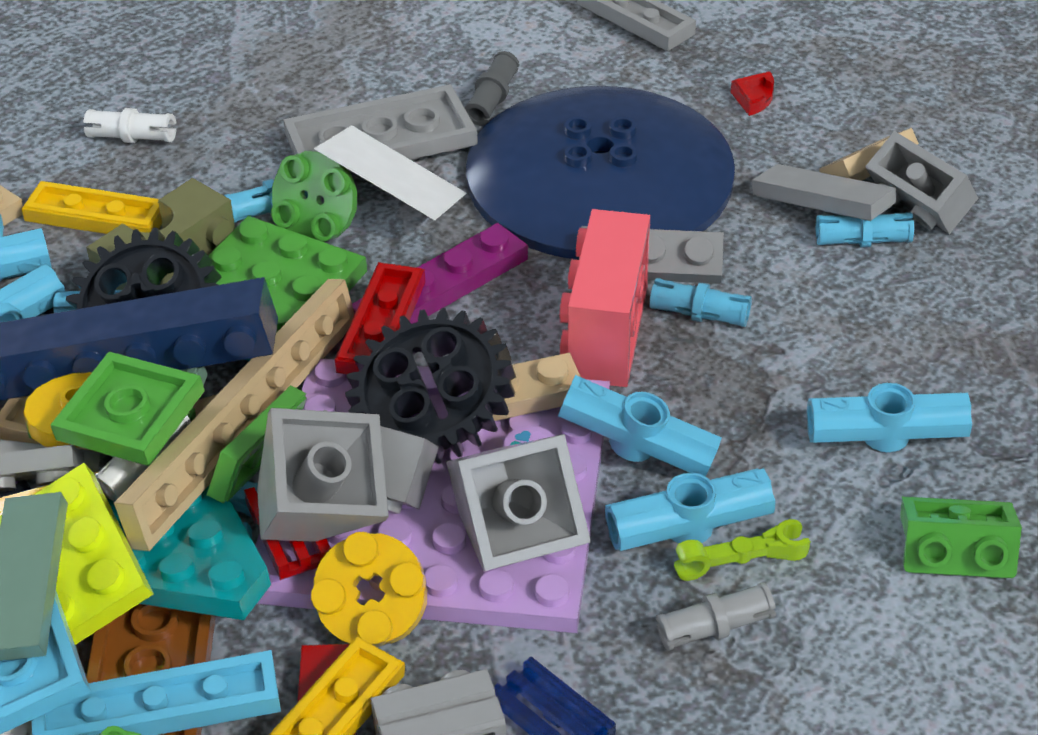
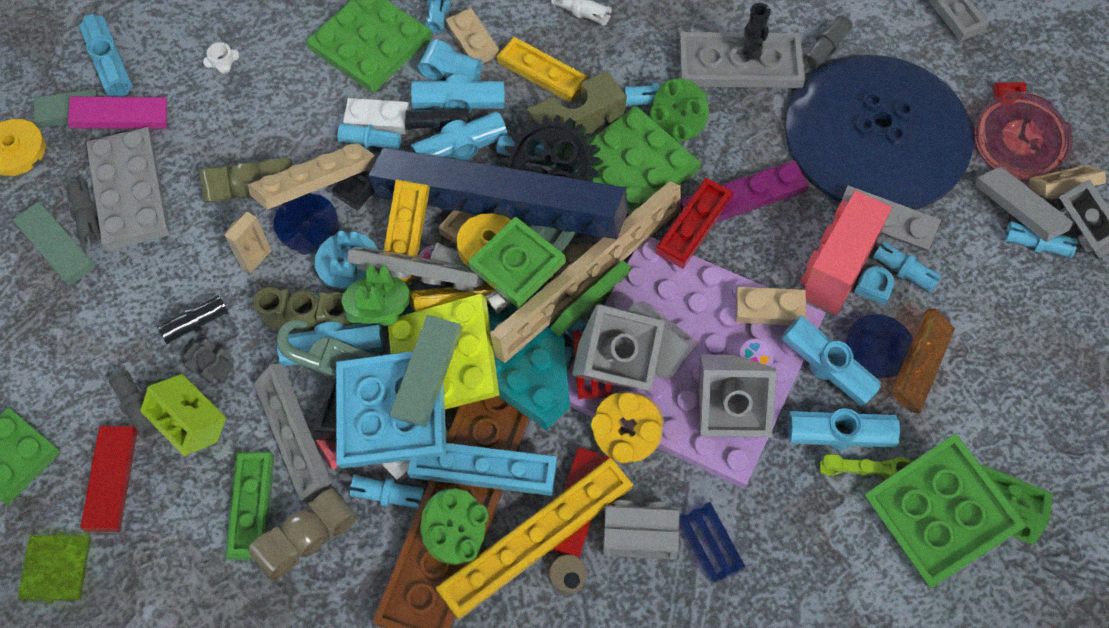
camera: 20 degrees right, 20 degrees up
white sticker [314,125,467,220] -> none
black gear [345,308,516,464] -> none
light grey pin [656,582,776,651] -> none
medium azure piece [807,383,972,453] -> none
none -> black pin [742,3,771,60]
none -> clear blue plate [845,314,915,378]
none -> medium azure tile [854,266,894,305]
none -> bright green plate [864,433,1027,588]
none -> clear orange tile [891,308,955,413]
none -> clear pink tile [974,92,1073,181]

